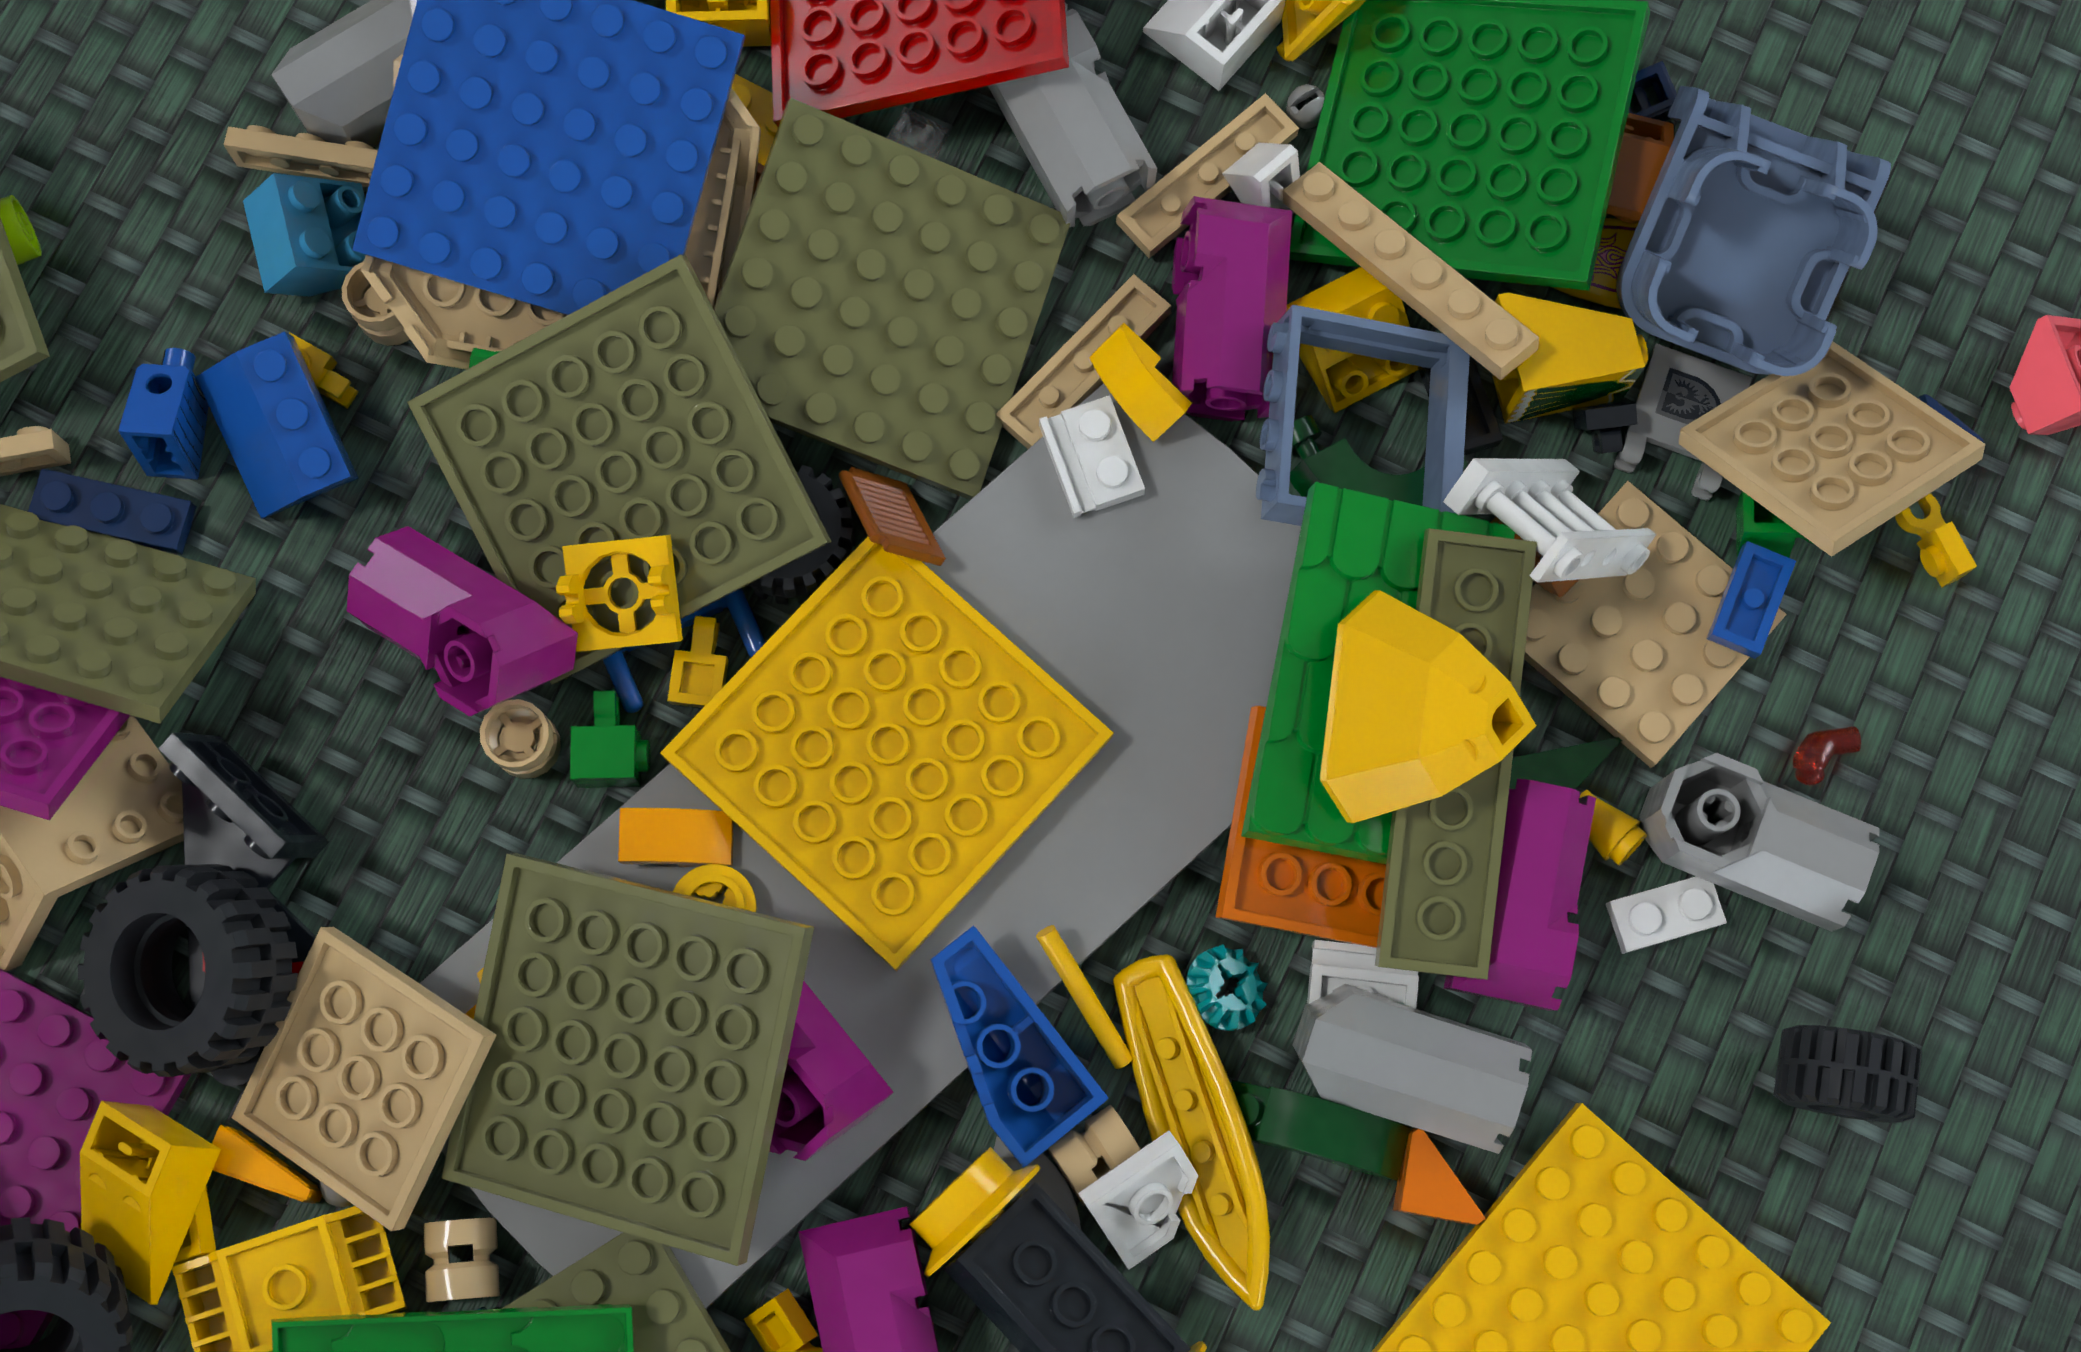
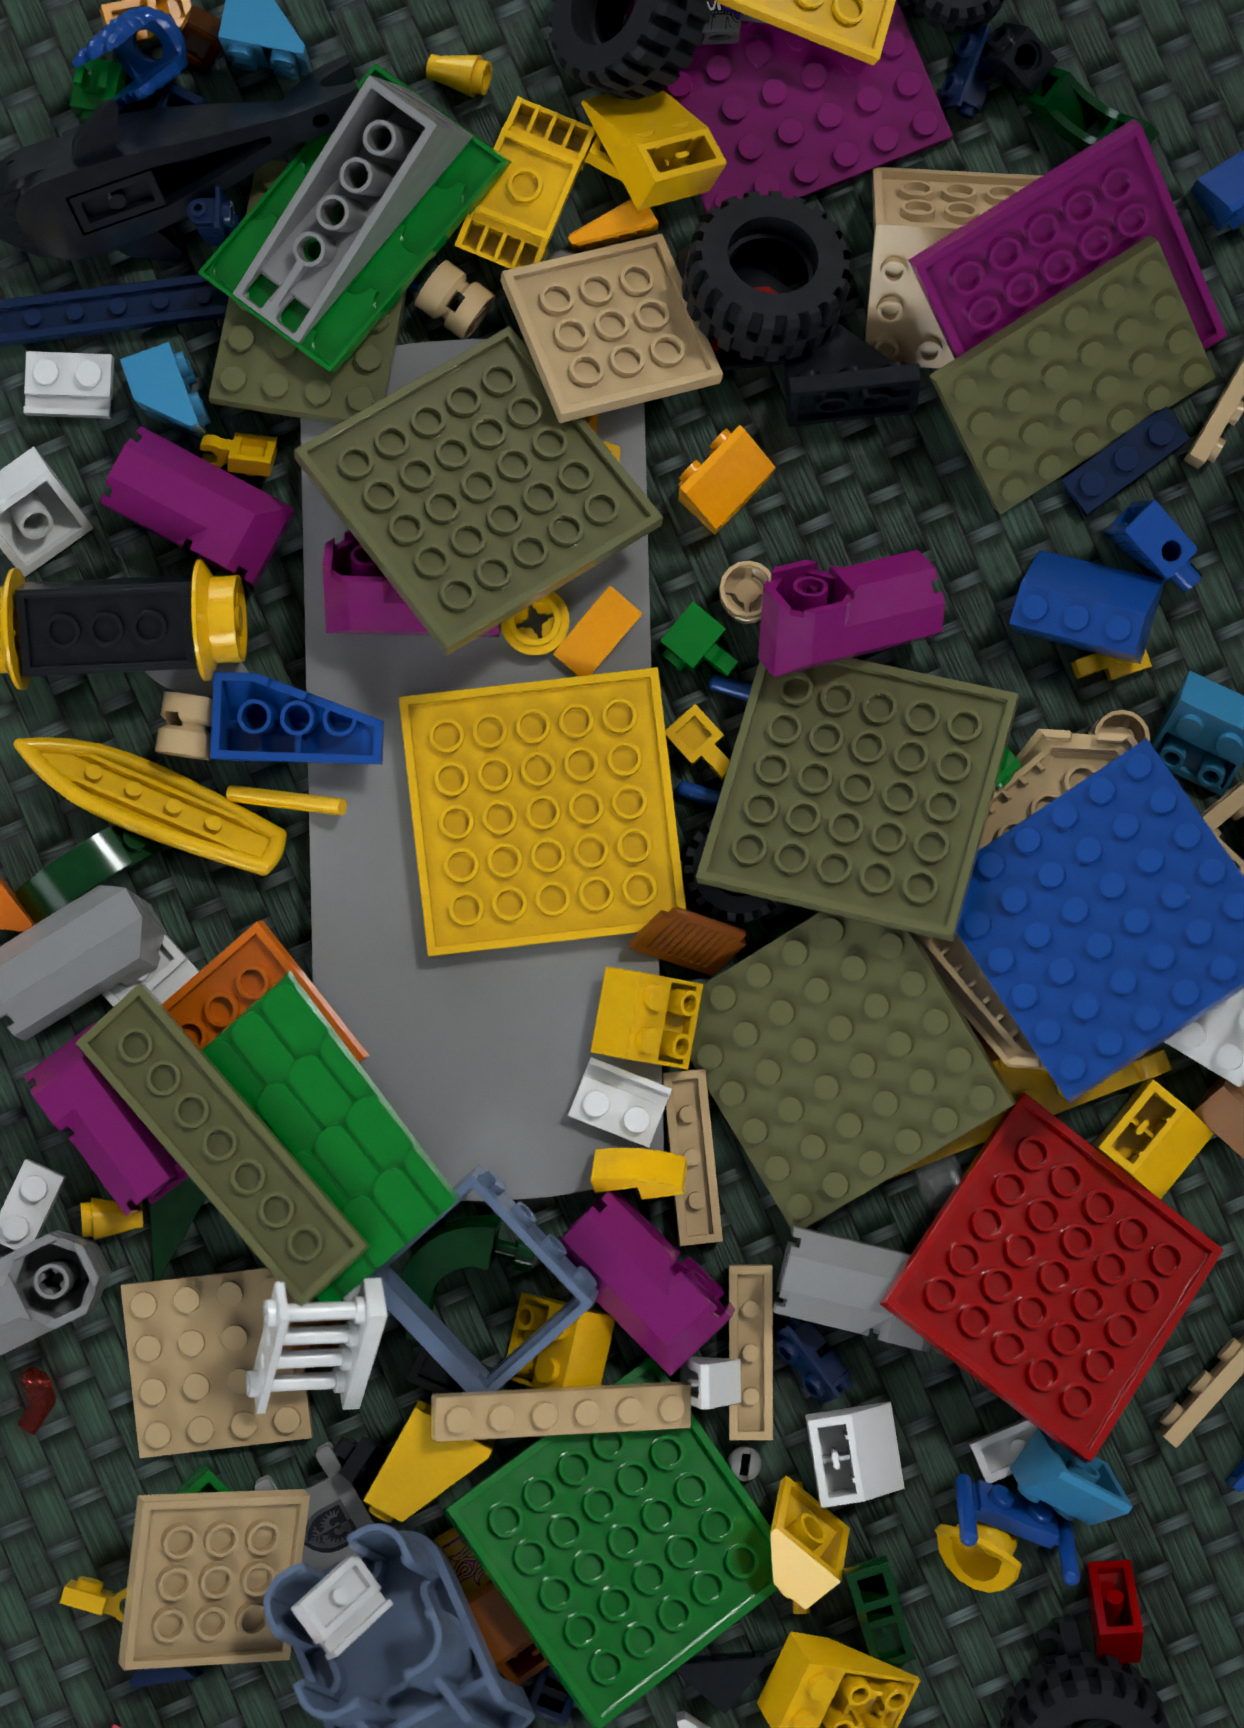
camera: 135 degrees right, 10 degrees up
yellow piece [556,535,683,652] -> none
white plate [1078,1131,1199,1270] -> none
teal gear [1186,944,1268,1031] -> none
yellow brick [1320,590,1537,823] -> none
blue plate [1706,541,1796,659] -> none
none -> white plate [290,1553,393,1661]
none -> yellow slope [590,966,703,1070]
none -> light orange slope [678,425,776,535]
none -> dark blue hinge [773,1318,852,1404]

